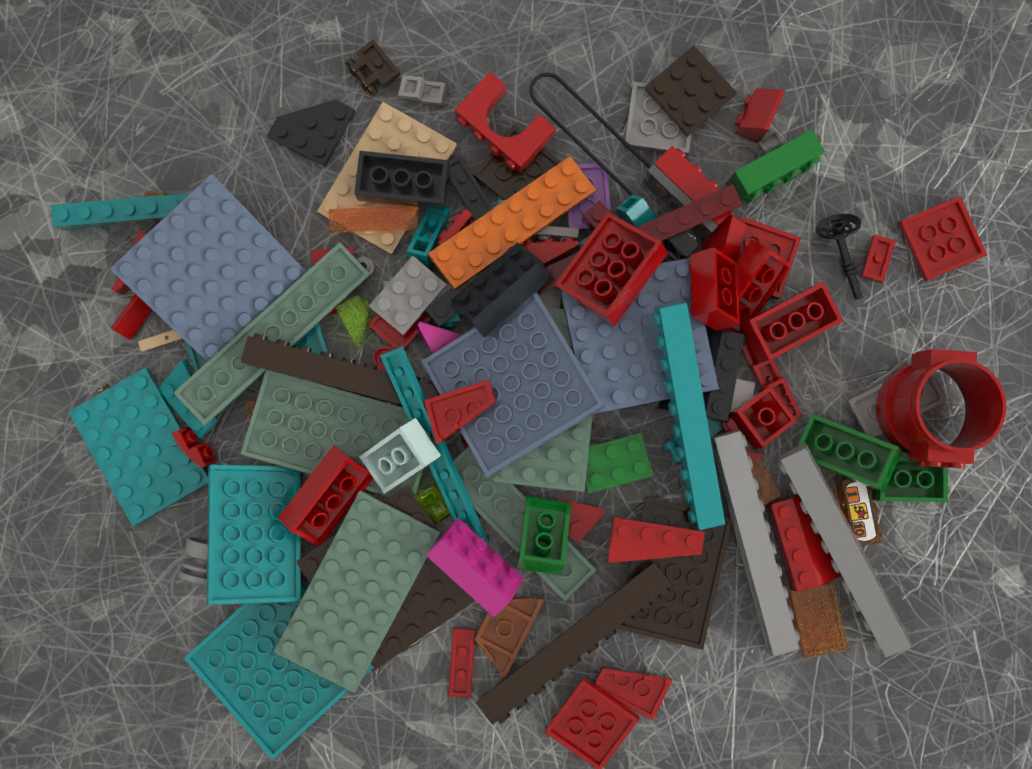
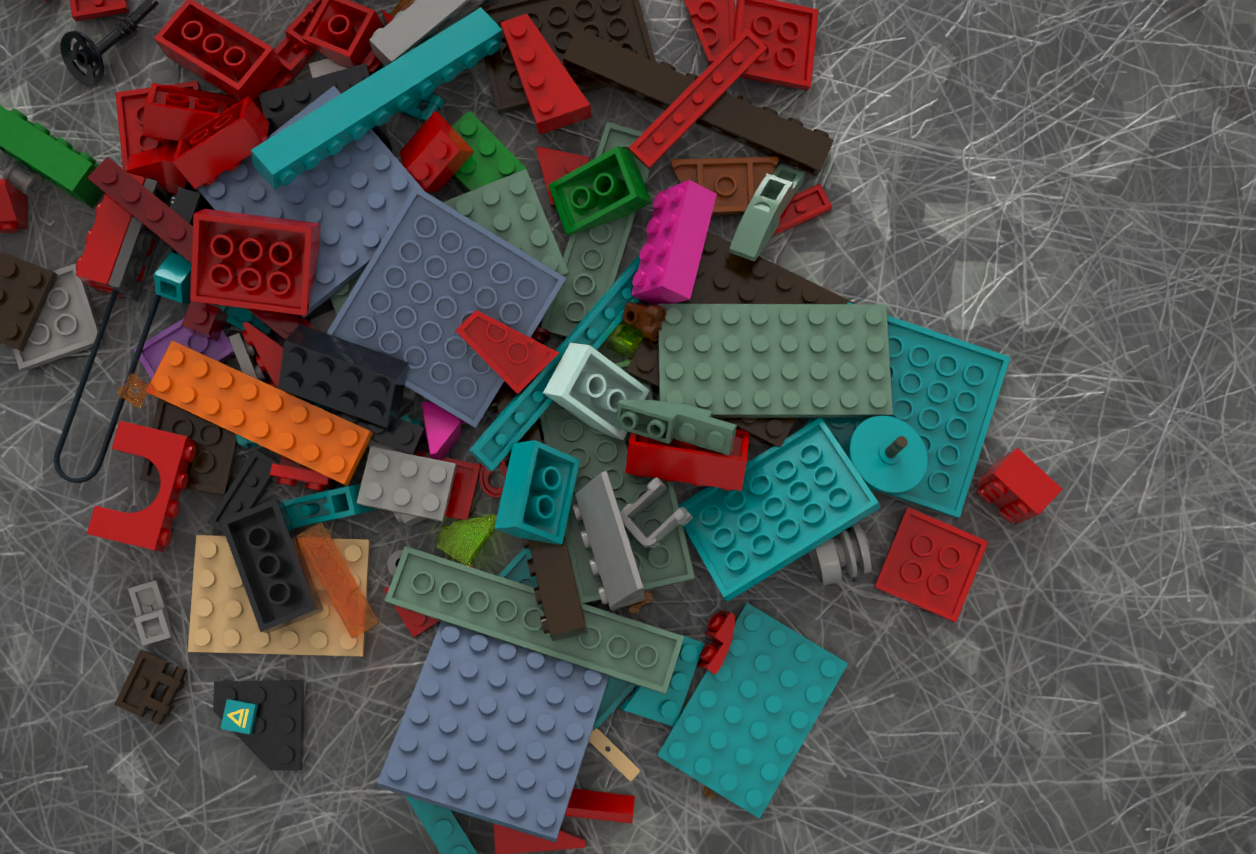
camera: 115 degrees left, 5 degrees down
none -> clear orange plate [117,373,153,408]
none -> teal tile [220,699,258,734]
none -> red slope [399,111,474,192]
none -> teal slope [494,440,580,545]
none -> light grey slope [572,471,645,611]
none -> sand green slope [615,400,737,455]
none -> light grey piece [620,477,693,548]
none -> reddish brown plate [622,302,667,341]
none -> red plate [628,28,767,170]
none -> sand green slope [729,164,805,262]
none -> teal piece [849,416,928,494]
none -> red plate [873,507,988,623]
none -> red brick [974,448,1062,525]

